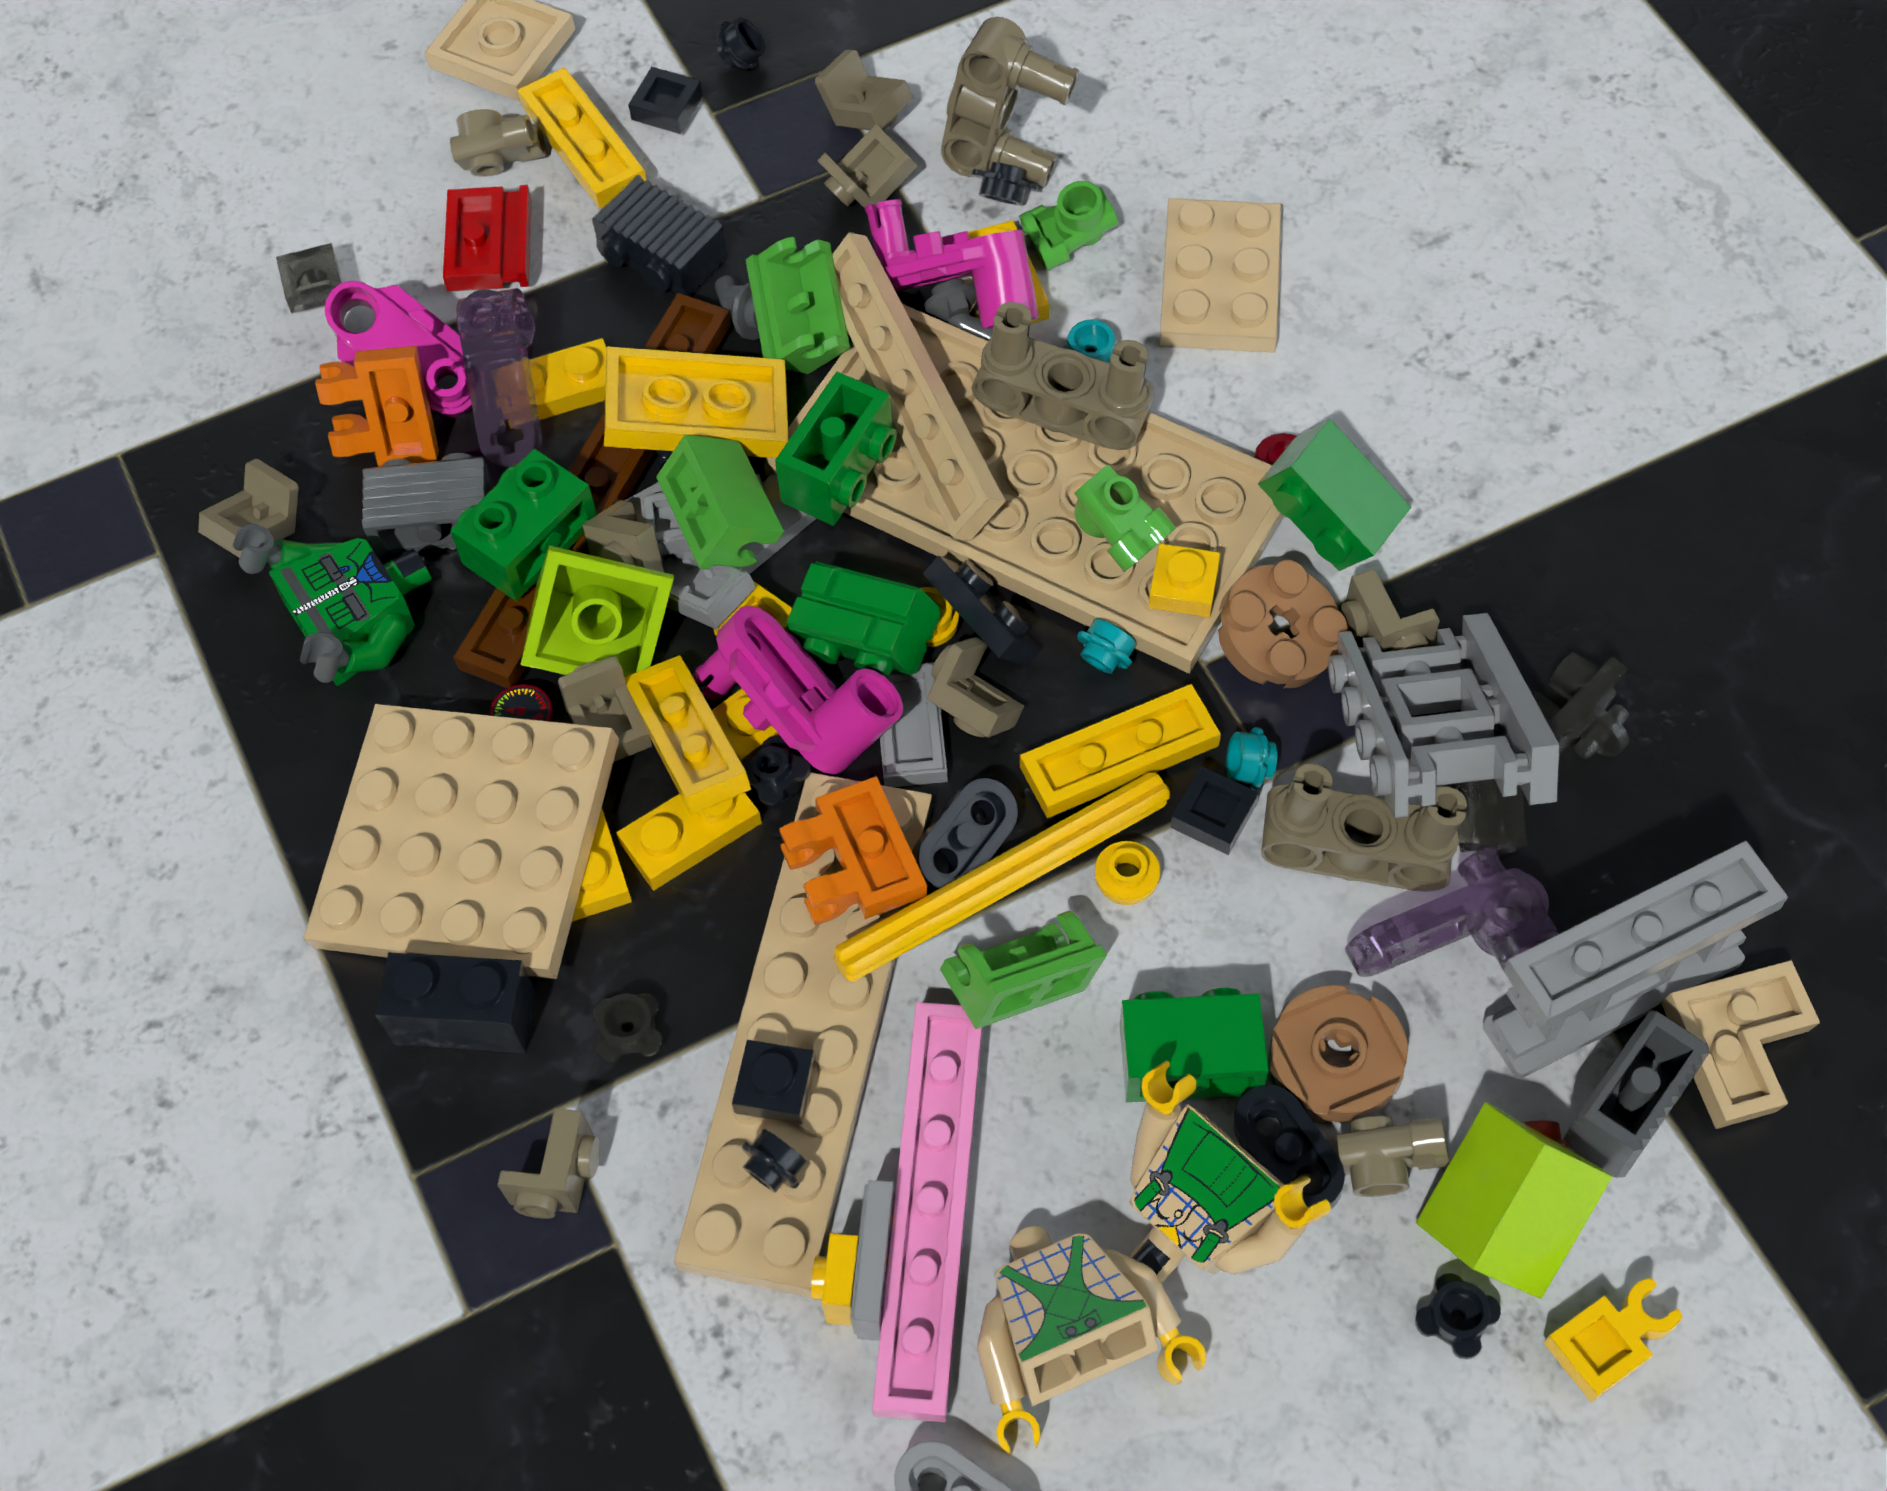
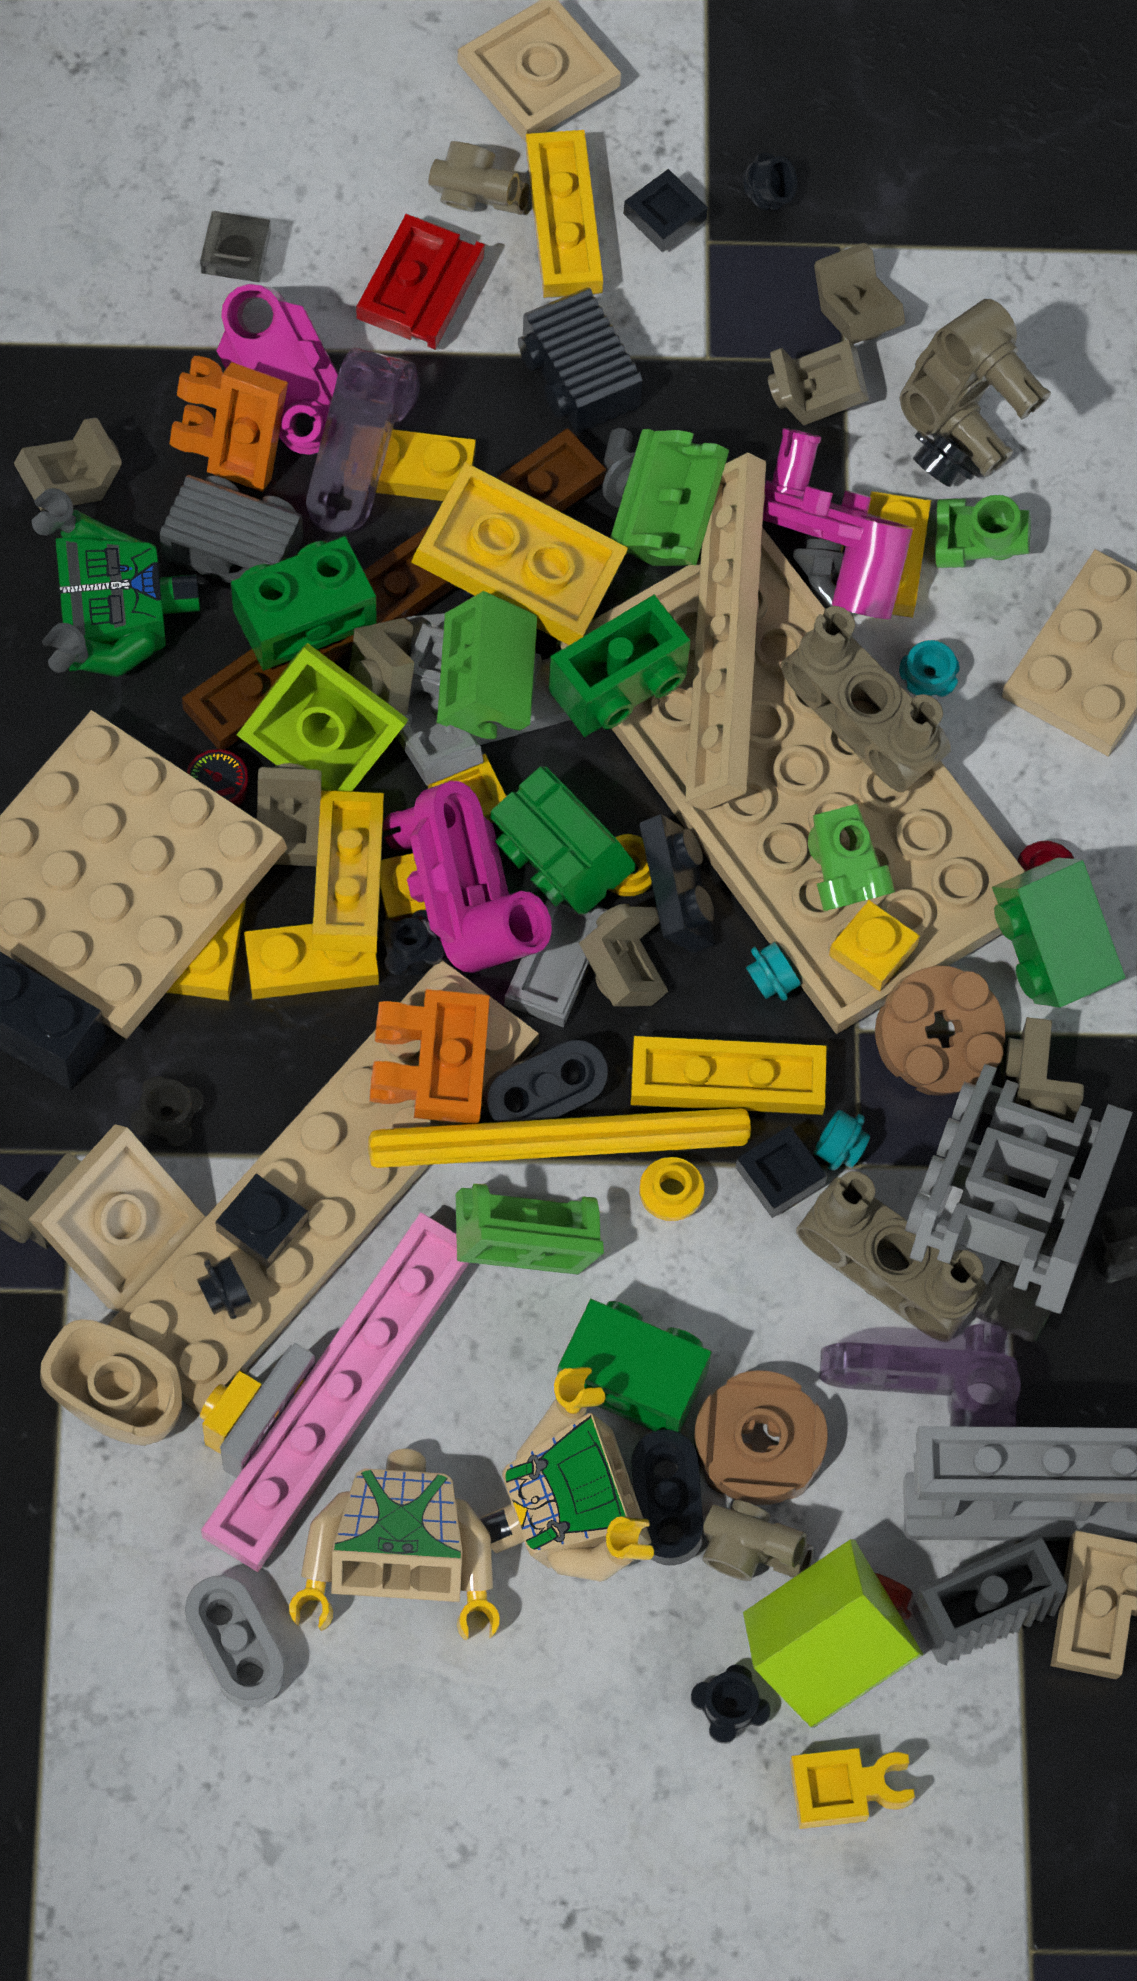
camera: 20 degrees right, 5 degrees up
none -> tan plate [28,1124,205,1312]
none -> tan piece [40,1319,182,1446]

